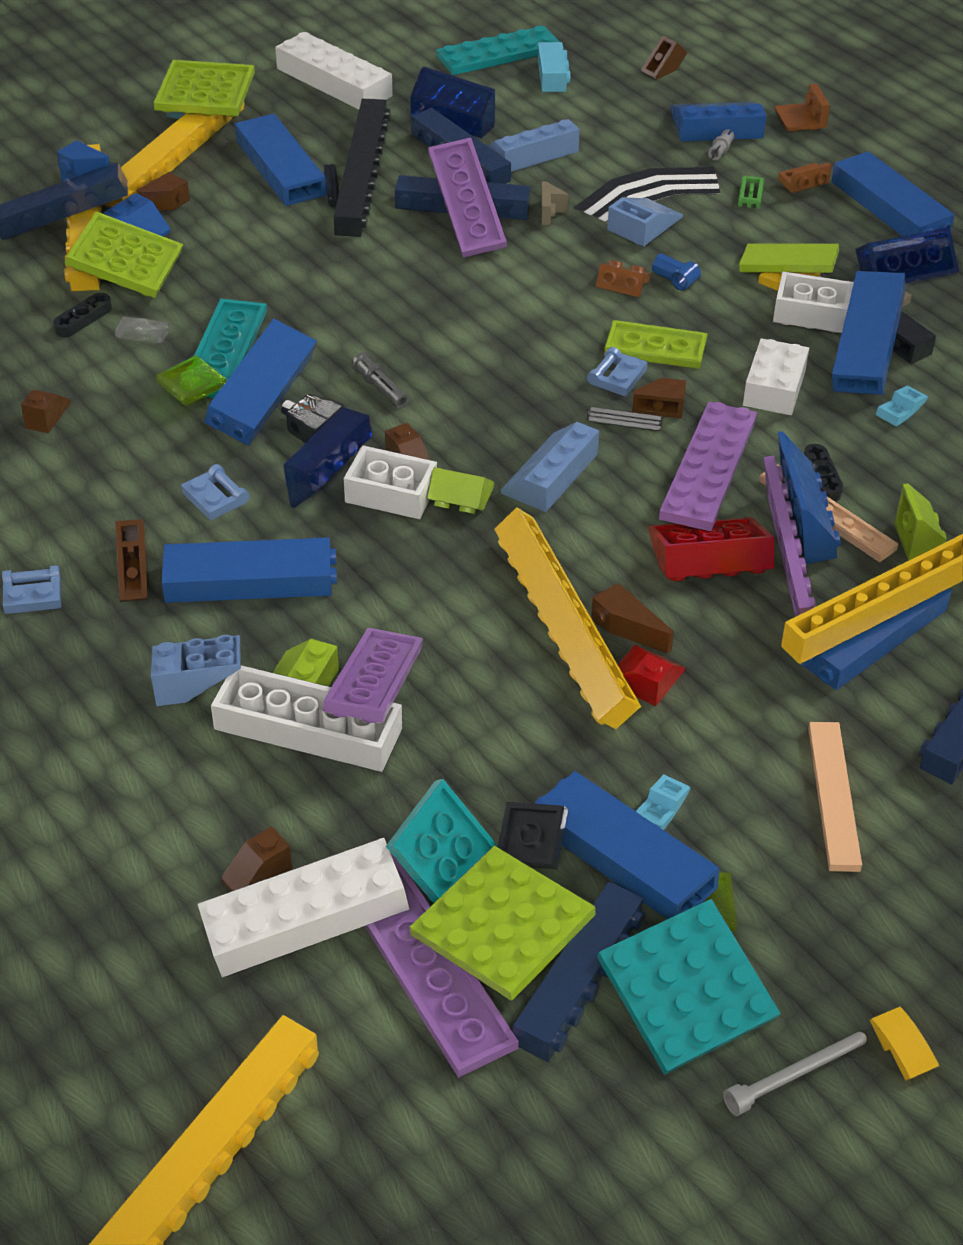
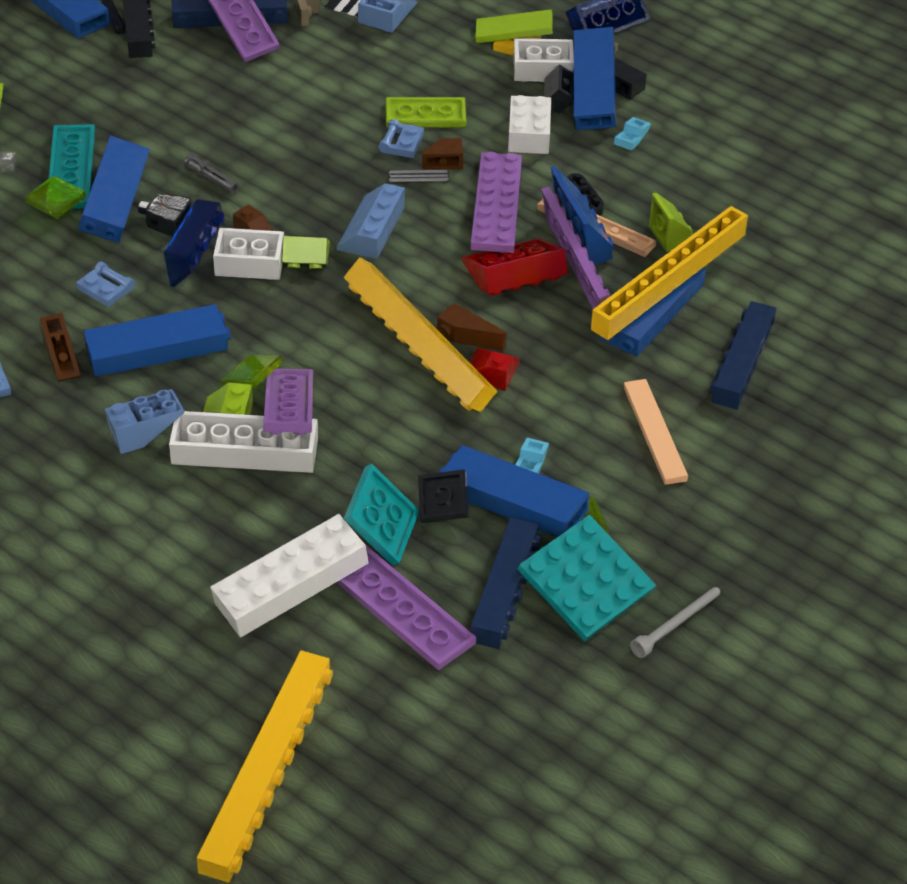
camera: 15 degrees left, 0 degrees up
reddish brown slope [221,826,292,892] -> none
lime plate [409,846,596,1001] -> none
dark orange bracket [596,260,651,297] -> none
blue piece [652,253,701,291] -> none
yellow slope [870,1007,939,1081] -> none
none -> clear neon green tile [221,355,283,388]
none -> black brick [544,64,574,113]

